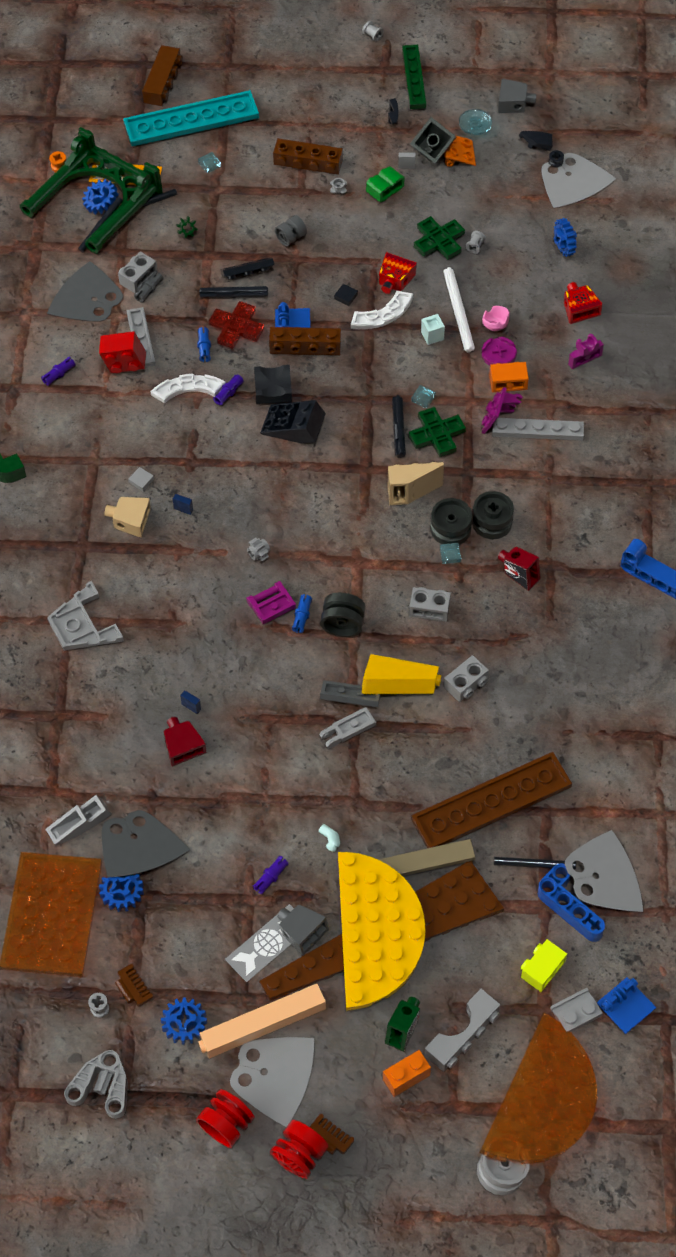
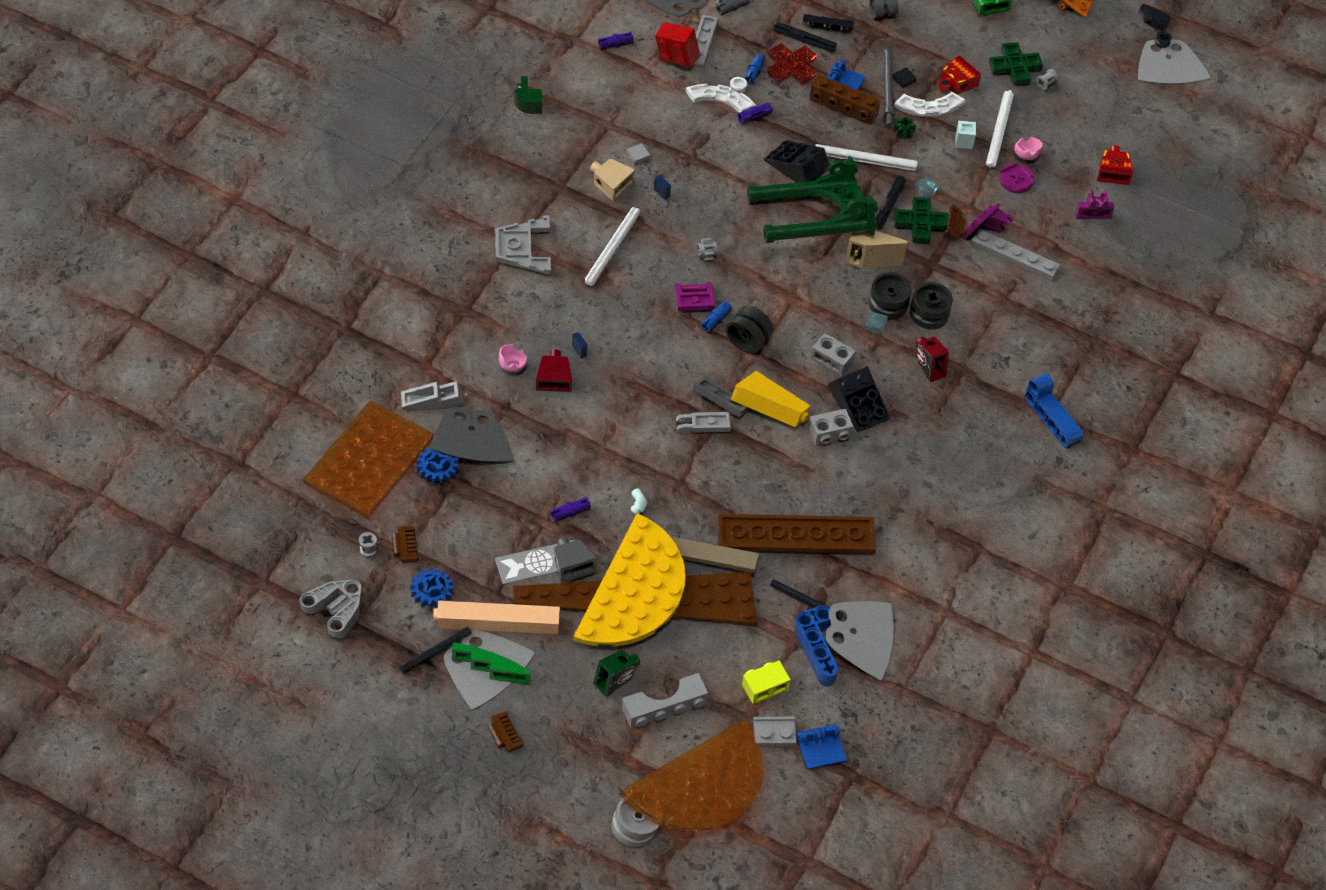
camera: 20 degrees right, 5 degrees down
red wheel [196,1089,255,1148] -> none
black brick [254,365,292,404] -> none
red wheel [270,1120,329,1179] -> none
orange brick [383,1050,431,1097] -> none
orange brick [489,362,529,392] -> none
blue gear [554,218,577,257] -> none
none -> black bar [399,626,472,674]
none -> green slope [452,642,531,685]
none -> bright pink hair [498,344,527,373]
none -> white axle [585,207,640,286]
none -> white tile [730,77,747,93]
none -> dark green arch [747,156,878,243]
none -> white axle [815,144,918,171]
none -> black slope [828,366,890,432]
none -> dark grey bar [884,49,894,128]
none -> dark green gear [894,117,916,139]
none -> reddish brown piece [945,205,965,240]

